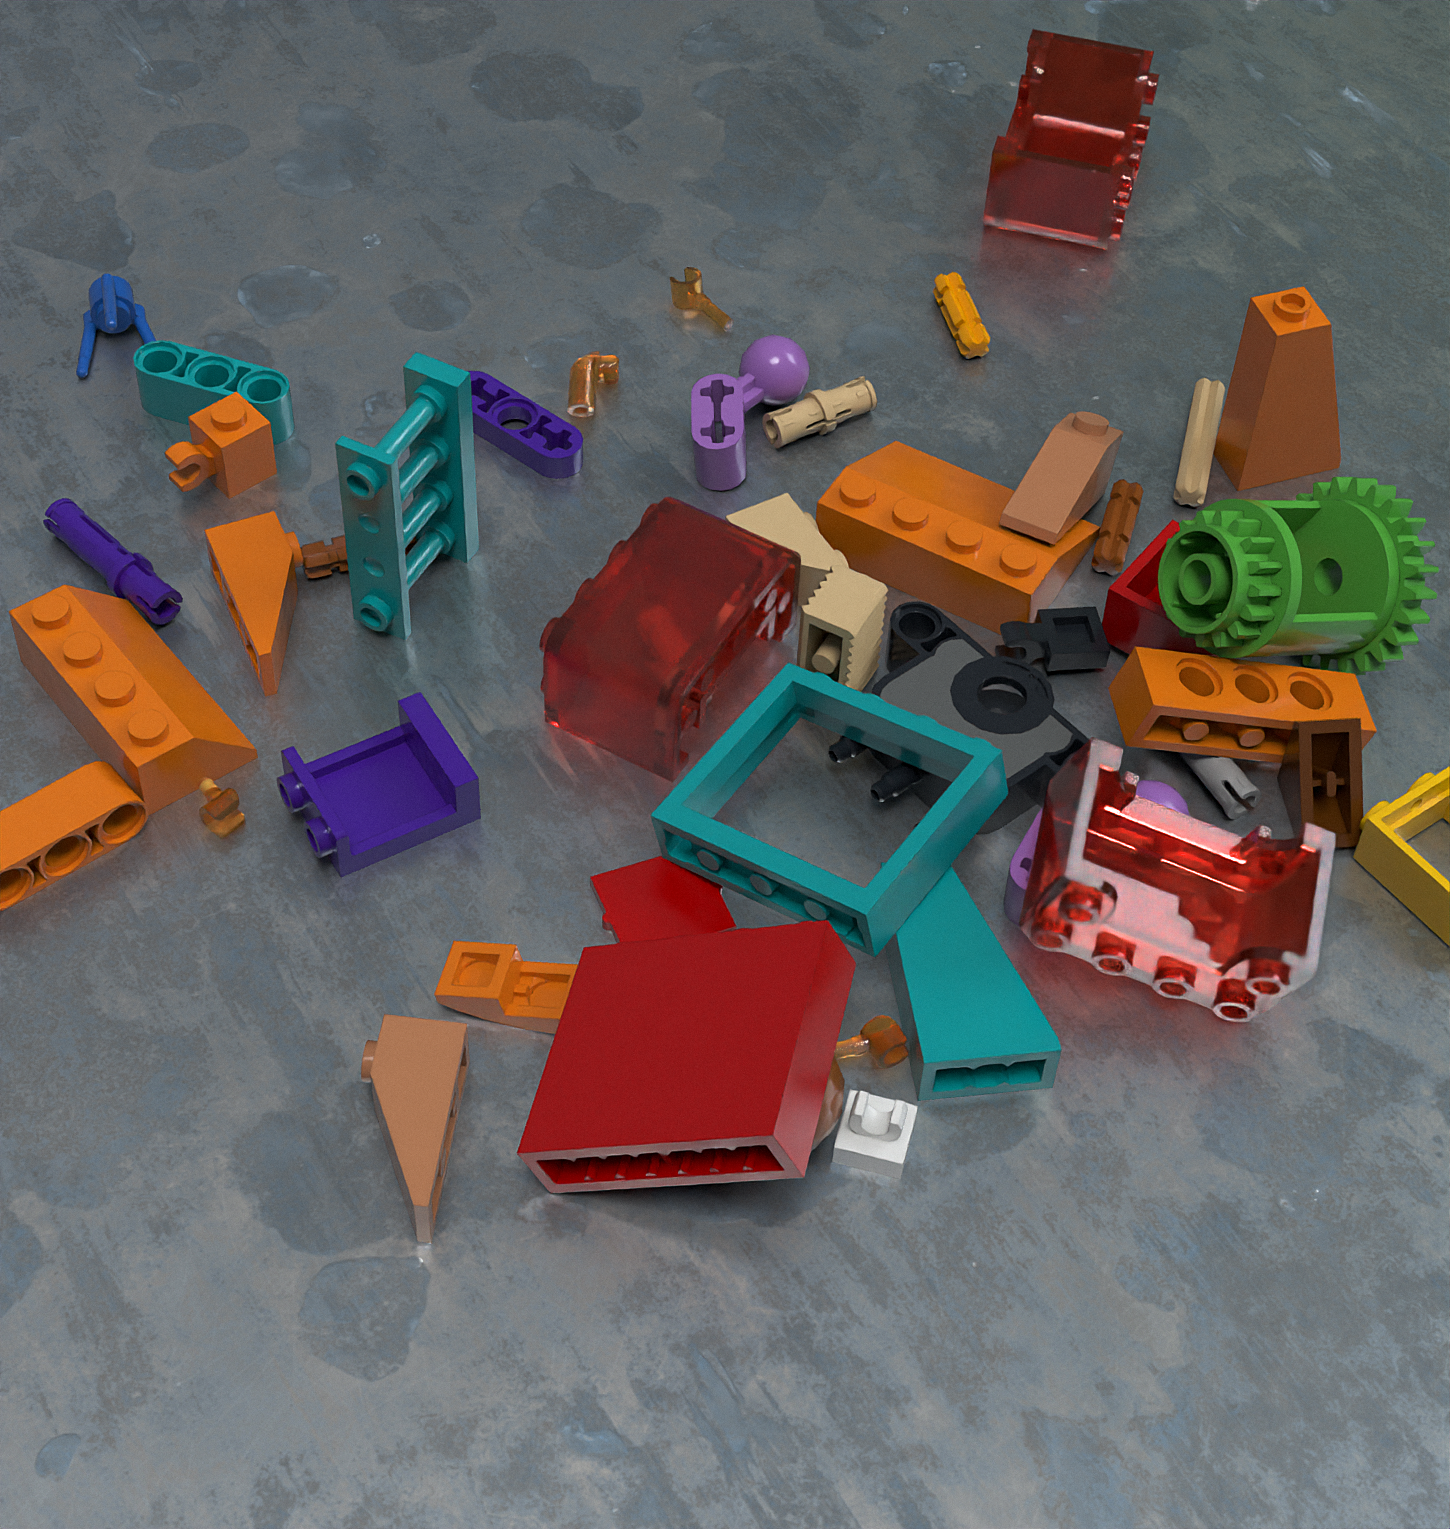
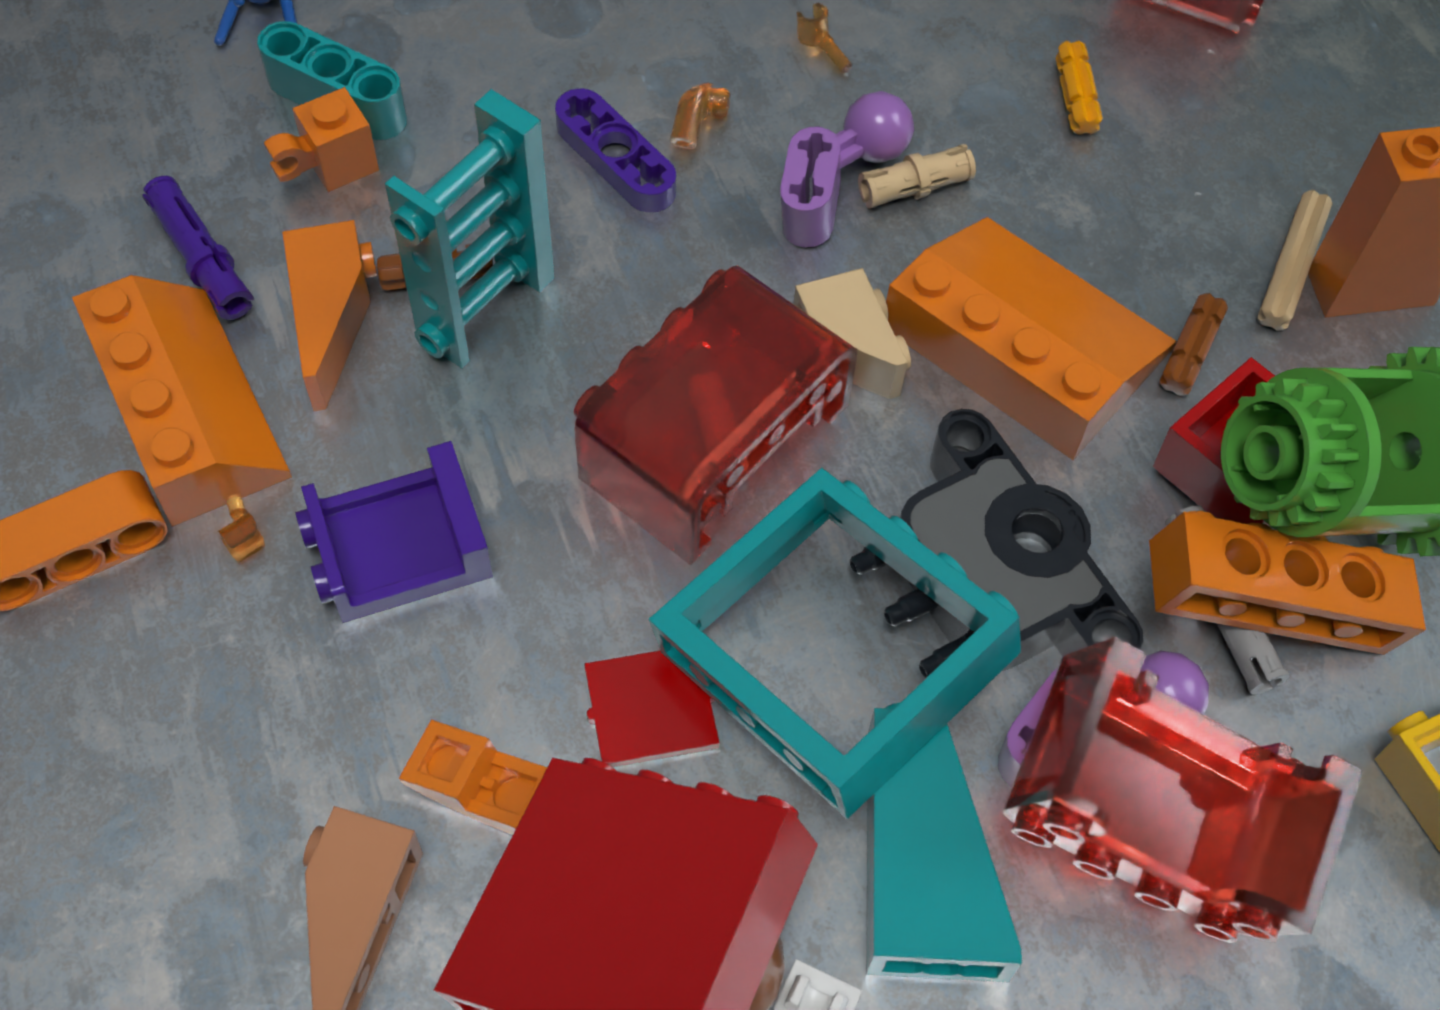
camera: 10 degrees right, 10 degrees up
tan brick [796,565,888,692] -> none
clear orange hand [834,1015,909,1069] -> none
black plate [994,606,1111,671] -> none
nougat slope [999,411,1124,544] -> none
reddish brown slope [1277,717,1364,850] -> none

